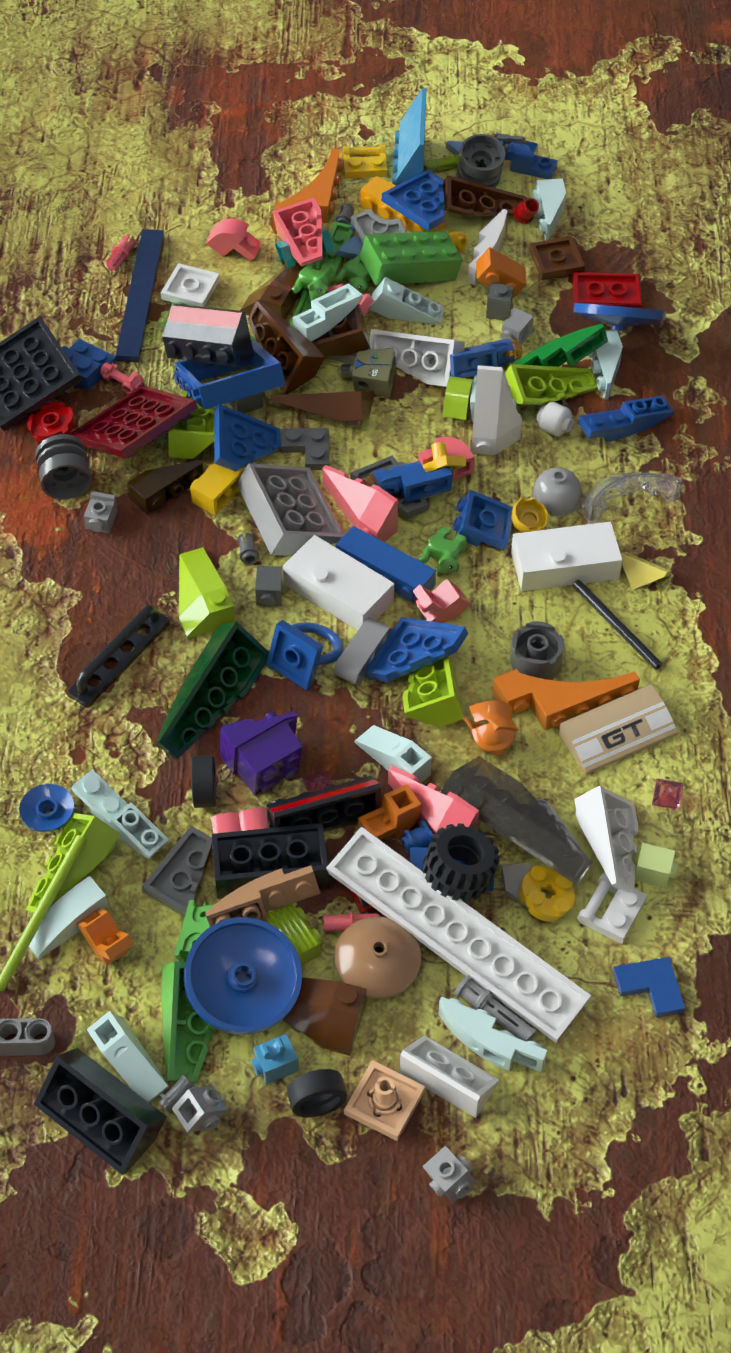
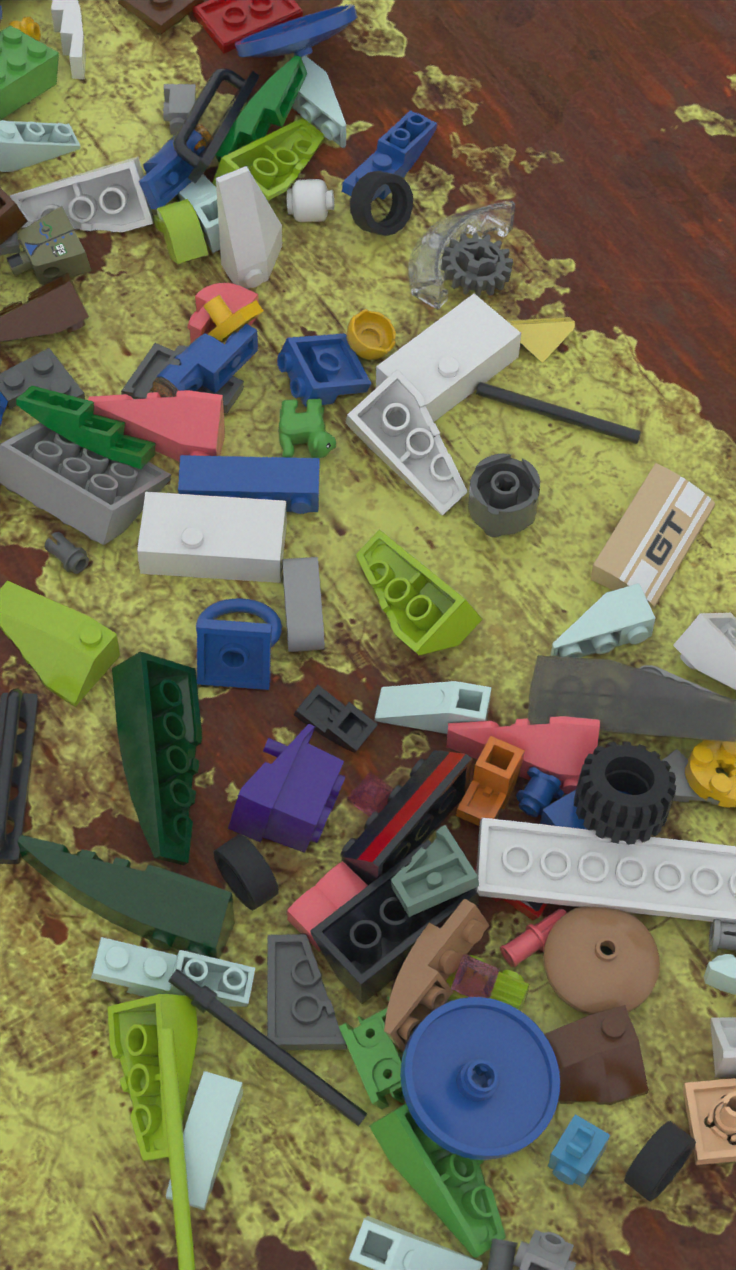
camera: 35 degrees left, 5 degrees up
blue dish [19,784,75,832] -> none
orange brick [76,908,134,965] -> none
dark grey brick [255,566,283,607] -> none
blue plate [364,617,468,682] -> none
coral brick [413,579,471,623] -> none
orange helmet [462,700,519,756] -> none
orange brick [476,247,527,298] -> none
dark grey brick [486,283,514,321] -> none
orange arch [492,669,640,731] -> none
light grey cylinder [532,467,582,516] -> none
none -> green slope [16,385,156,469]
none -> dark green wedge [17,835,235,959]
none -> black bar [168,969,368,1126]
none -> black piece [173,68,260,184]
none -> black slope [294,684,378,753]
none -> white wedge [346,369,468,516]
none -> black tyre [350,171,413,236]
none -> sand green wing [391,825,479,917]
none -> dark grey gear [440,232,513,297]
none -> clear pink slope [451,954,500,998]
none -> light aqua slope [550,583,656,666]

